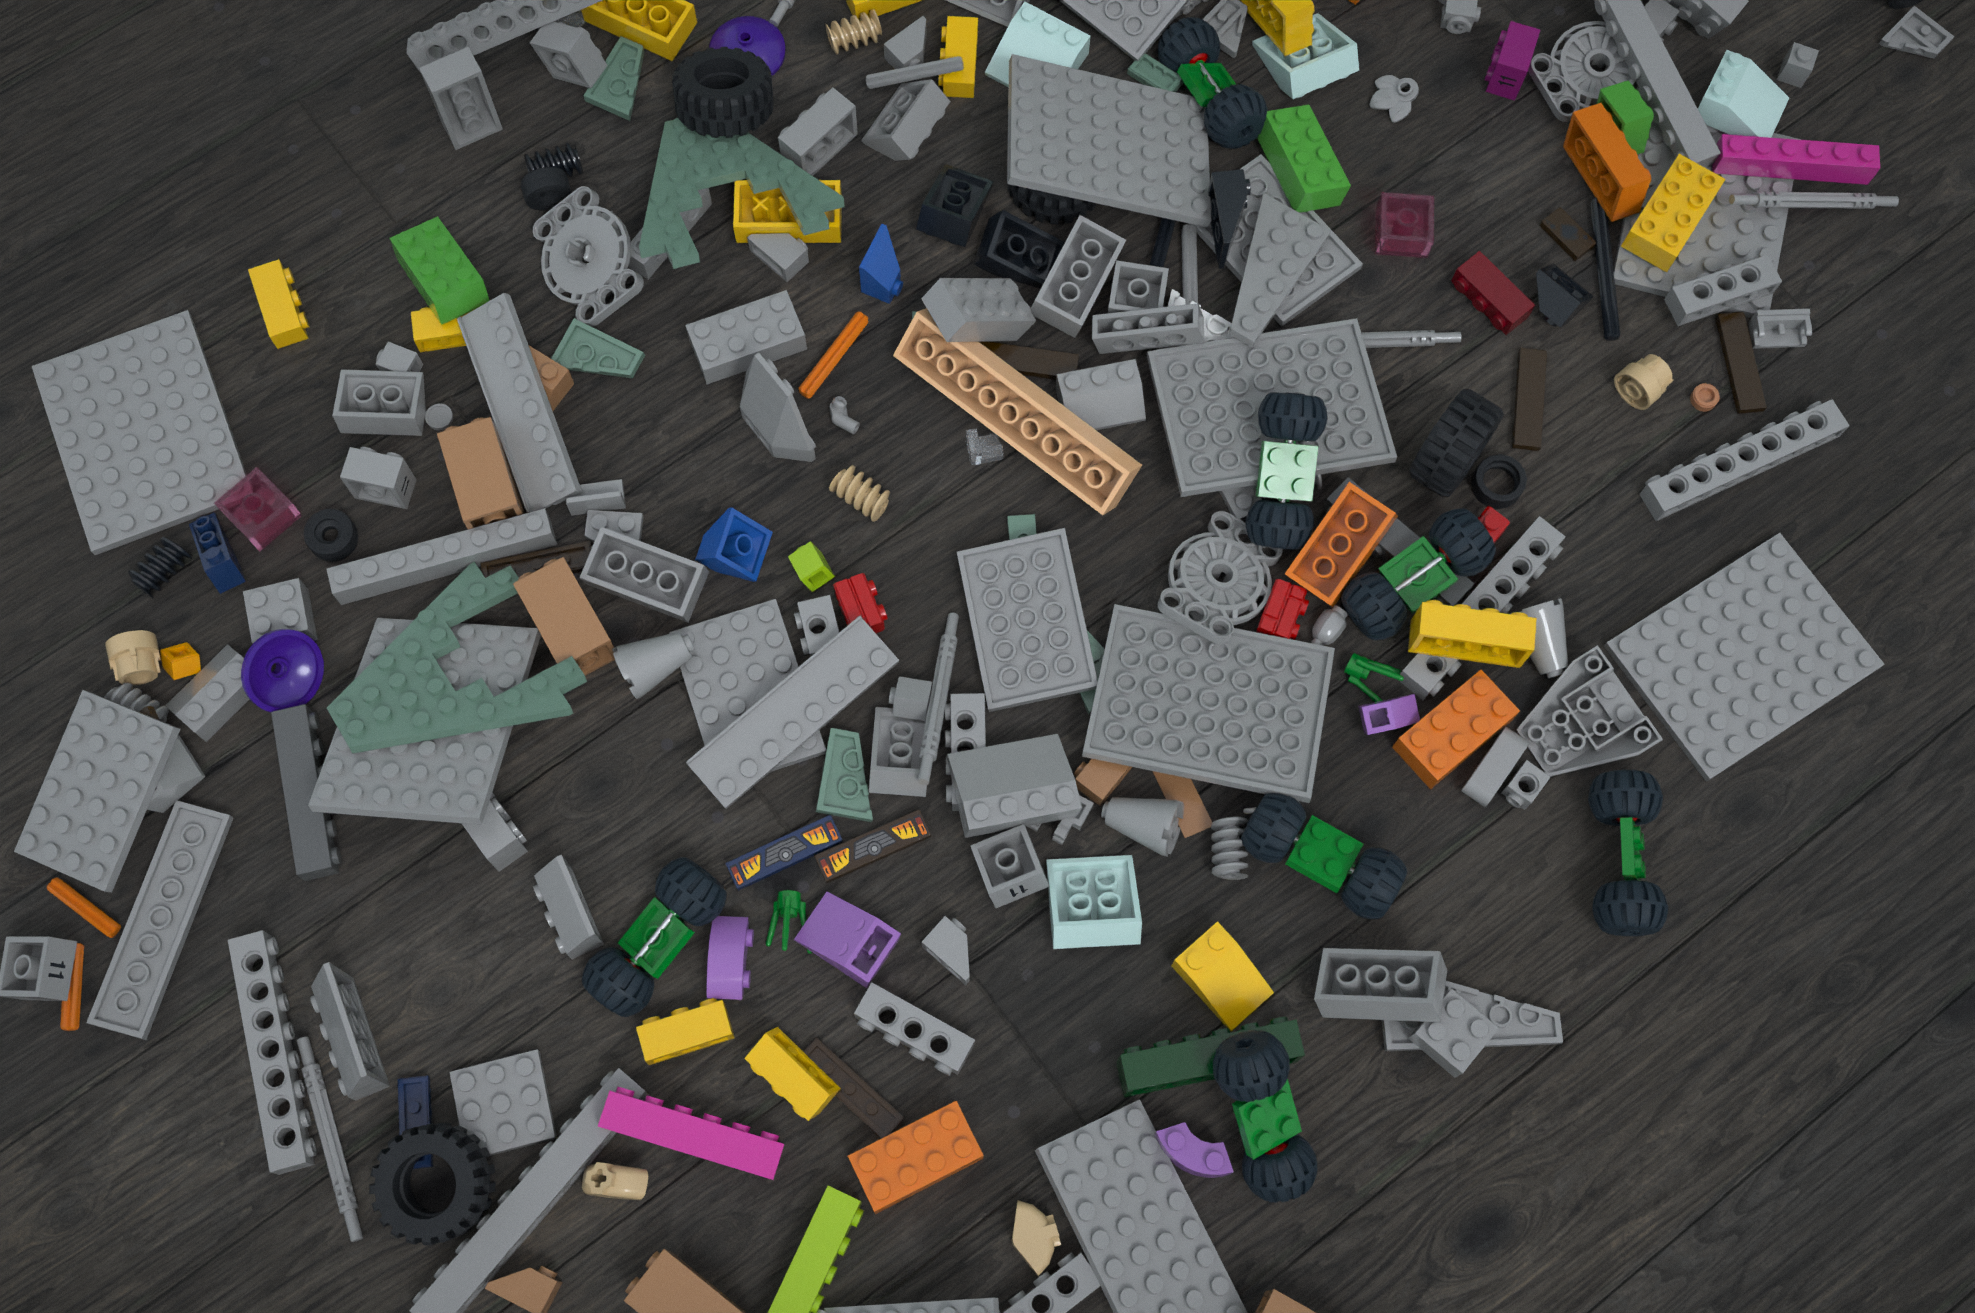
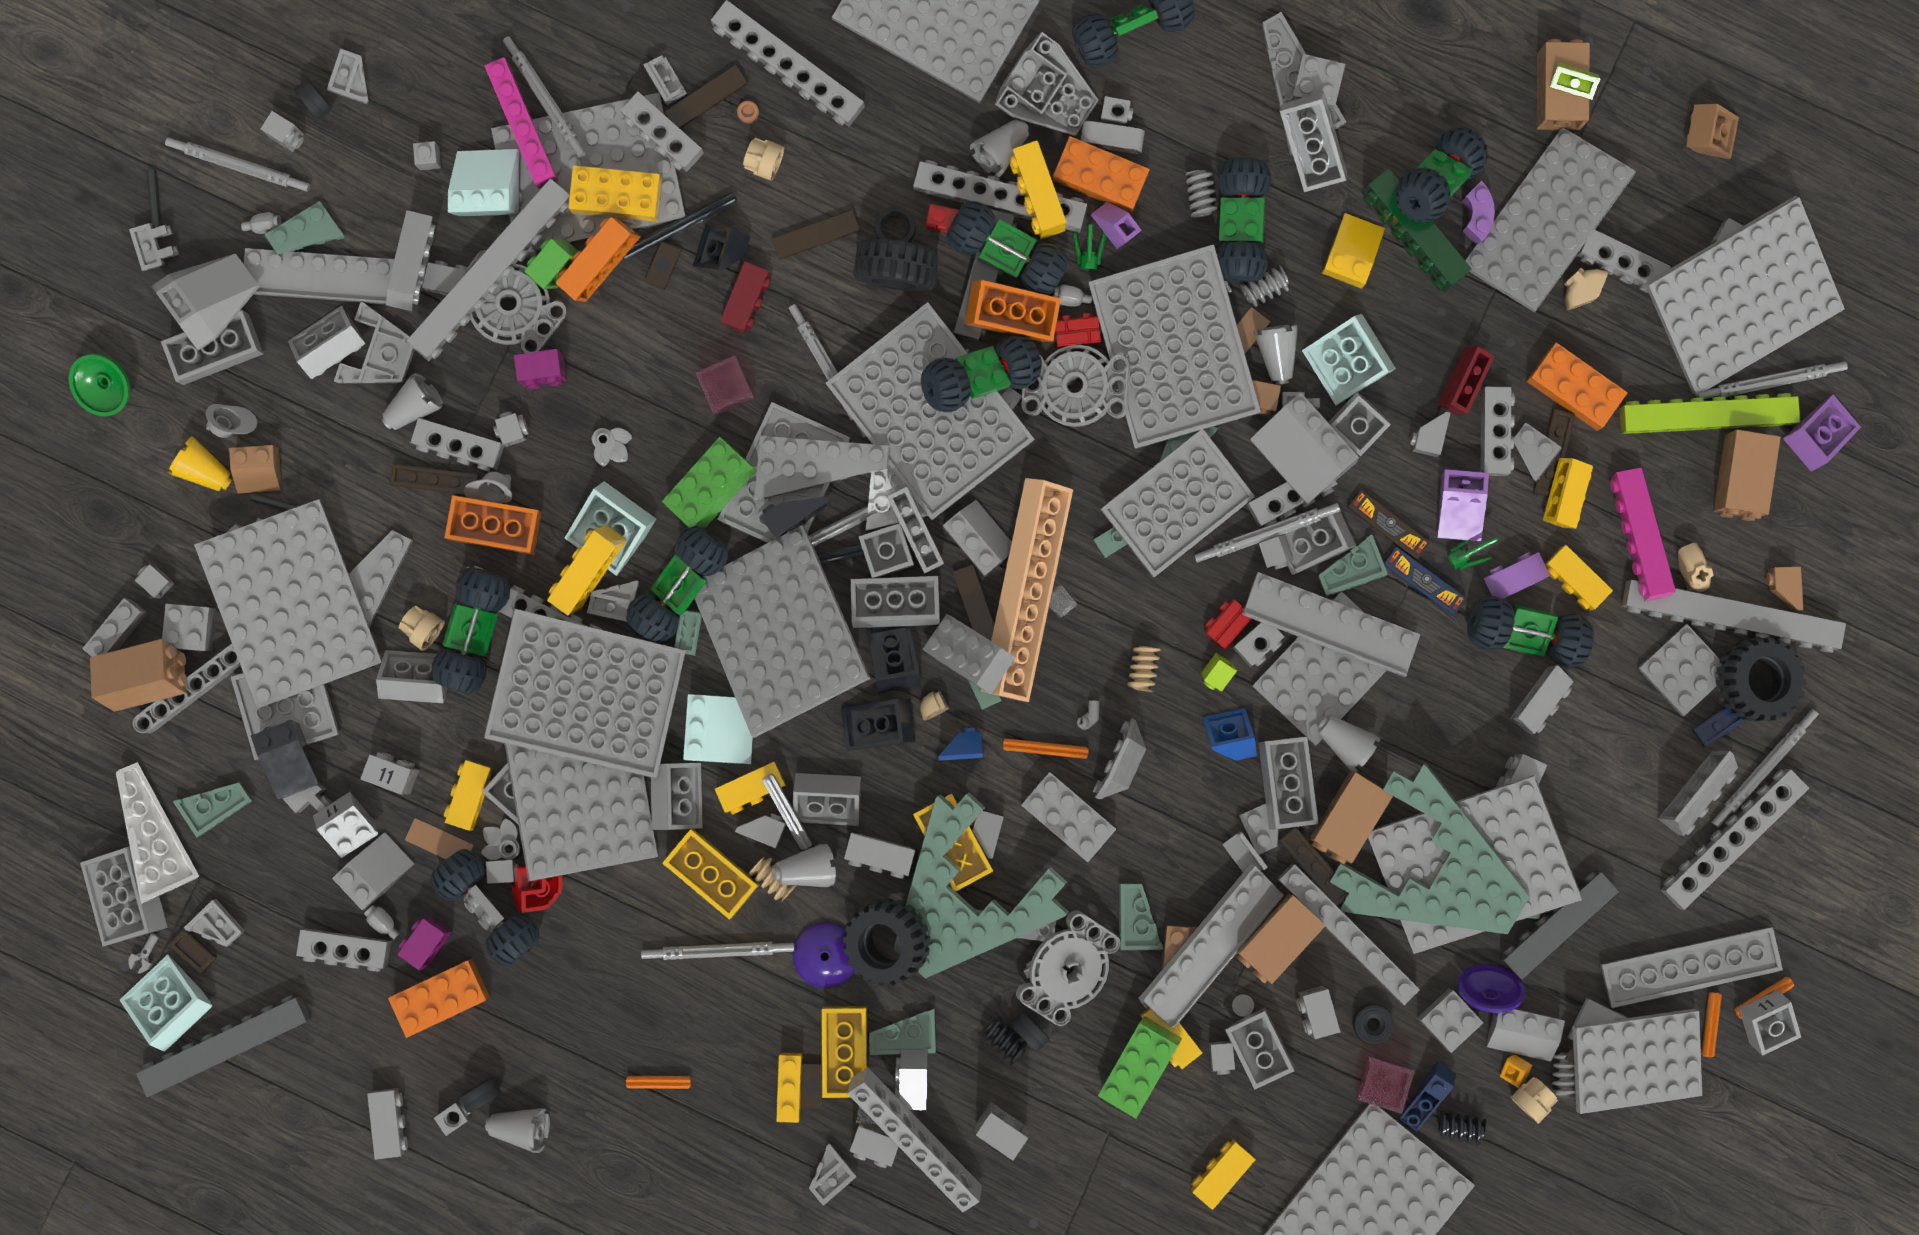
camera: 110 degrees left, 15 degrees up
none -> light grey cone [772,844,836,887]
none -> tan piece [920,691,949,720]
none -> light grey piece [1185,170,1218,217]
none -> dark red brick [1438,346,1495,415]
none -> light grey wing [1514,423,1562,482]

